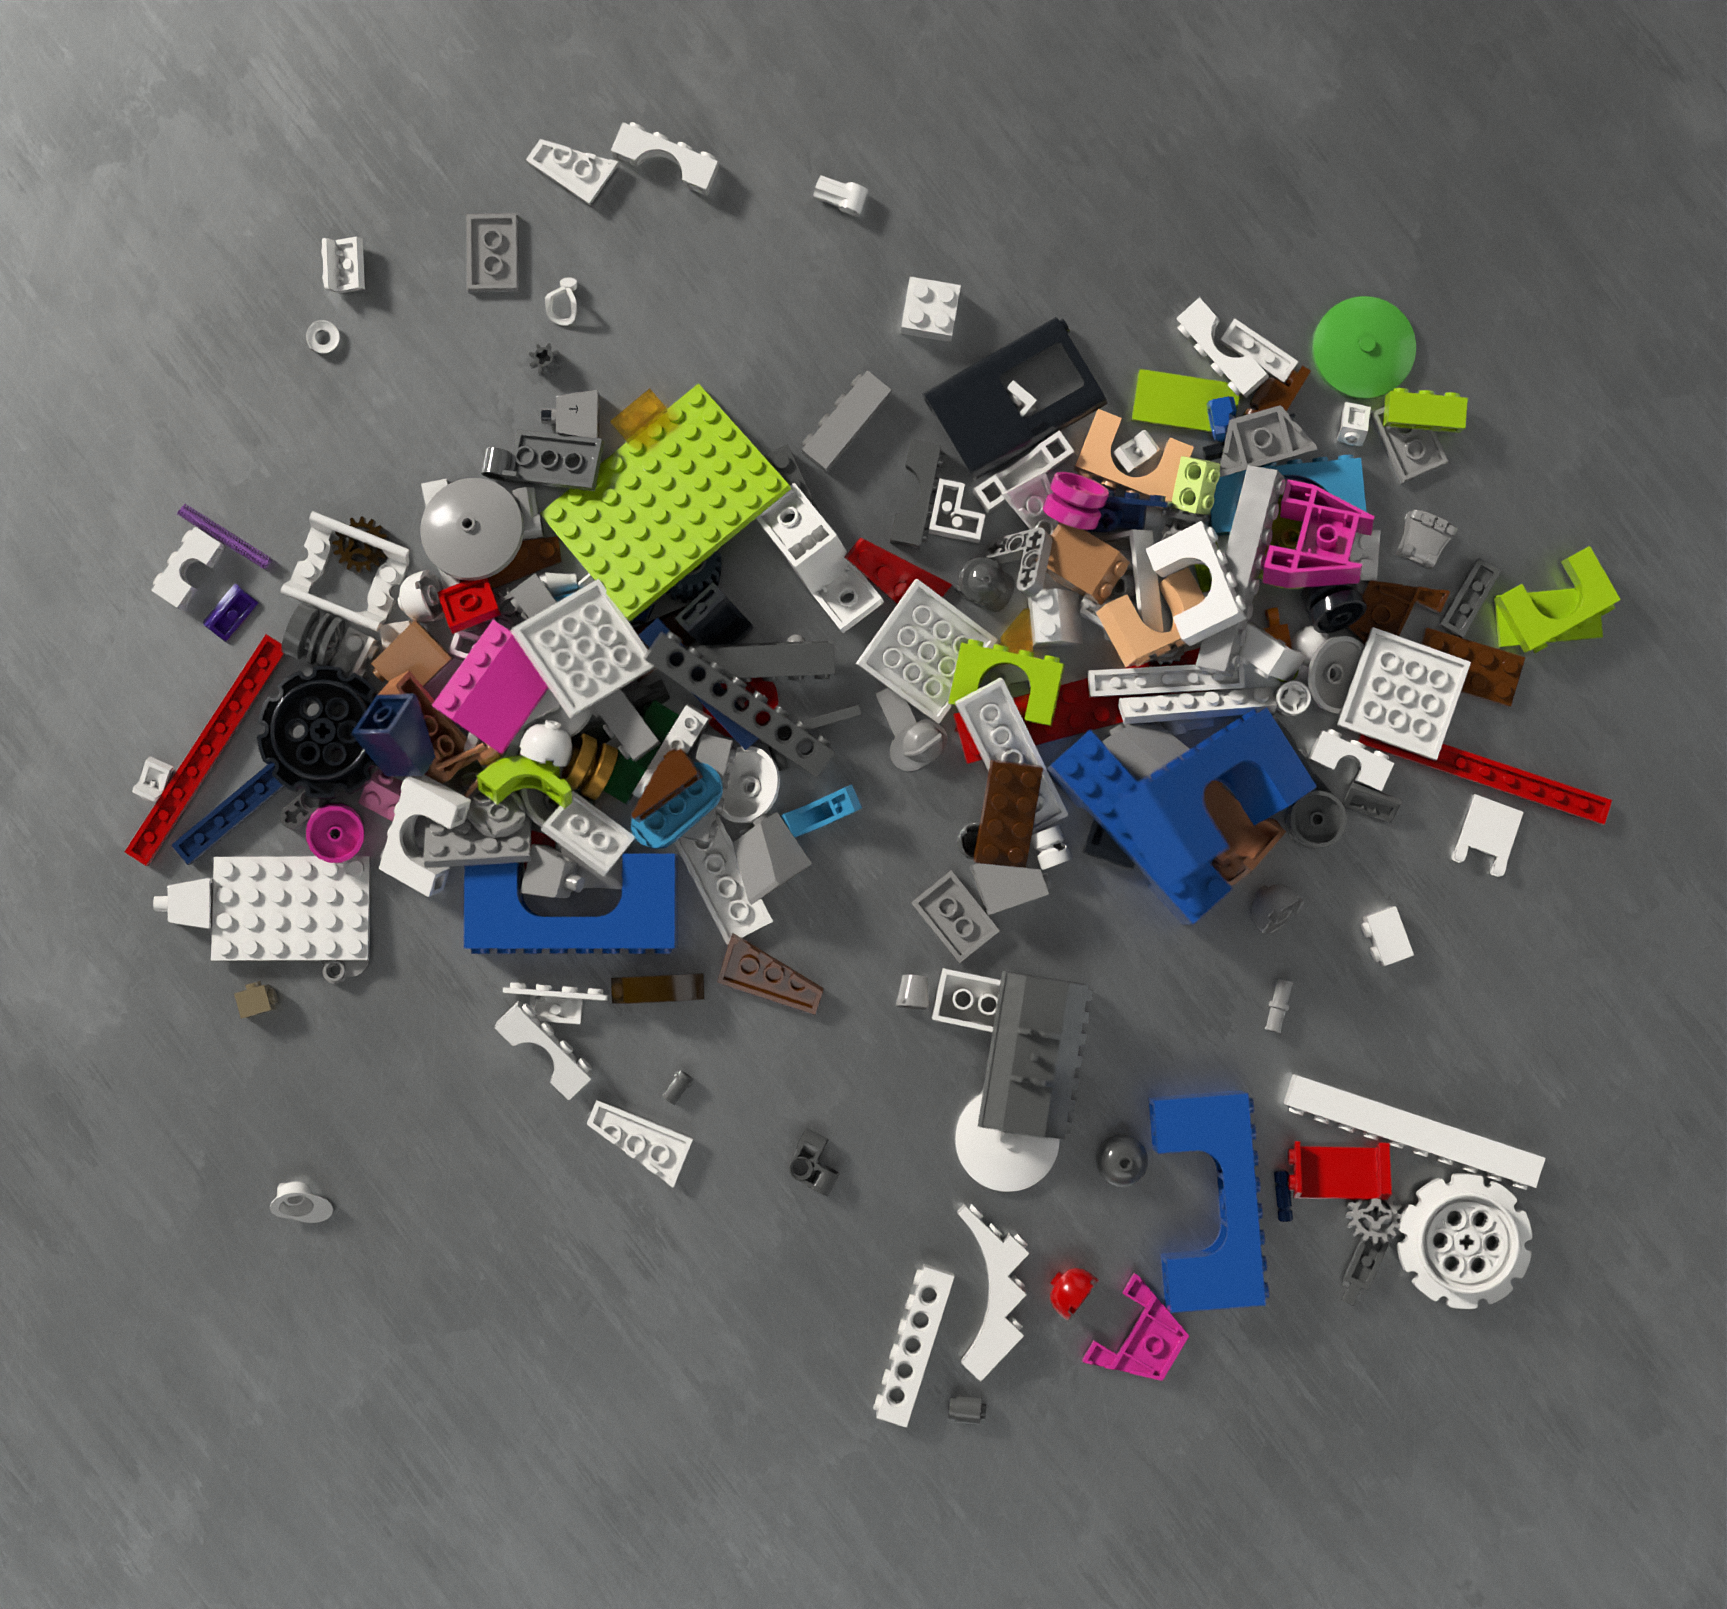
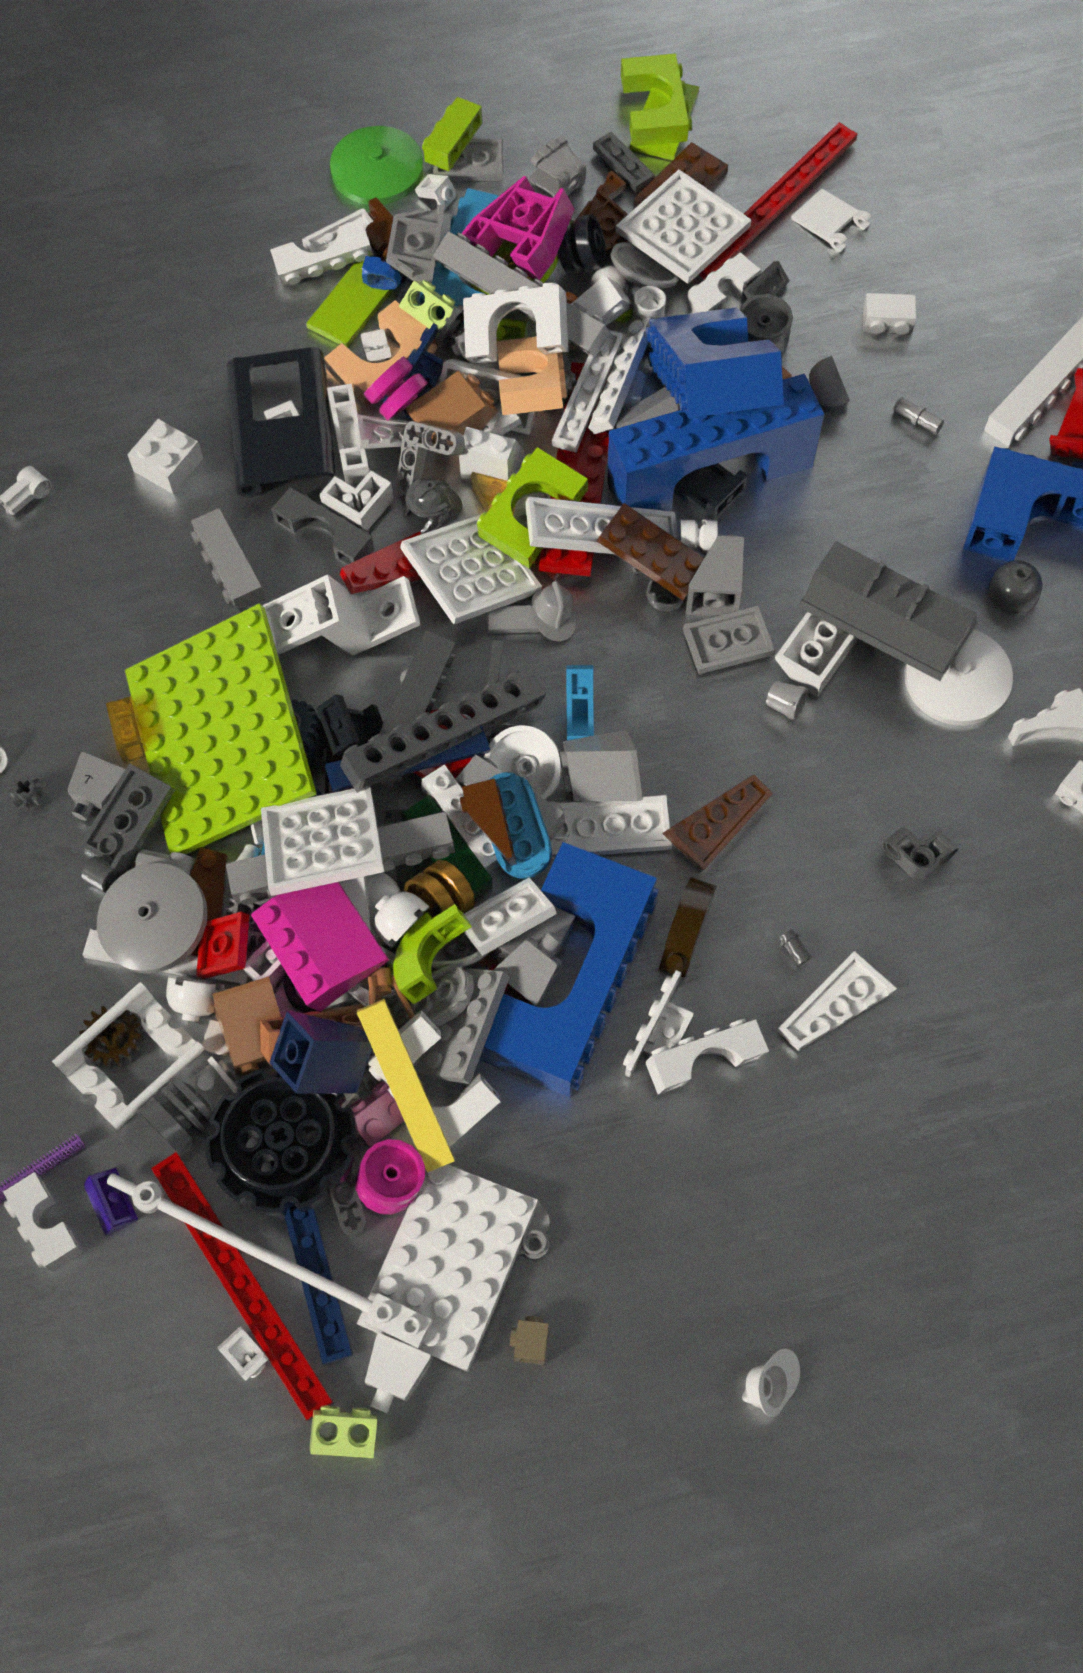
camera: 60 degrees left, 20 degrees down
none -> white bar [107,1173,433,1349]
none -> yellowish green brick [309,1406,377,1458]
none -> light yellow tile [357,999,455,1173]

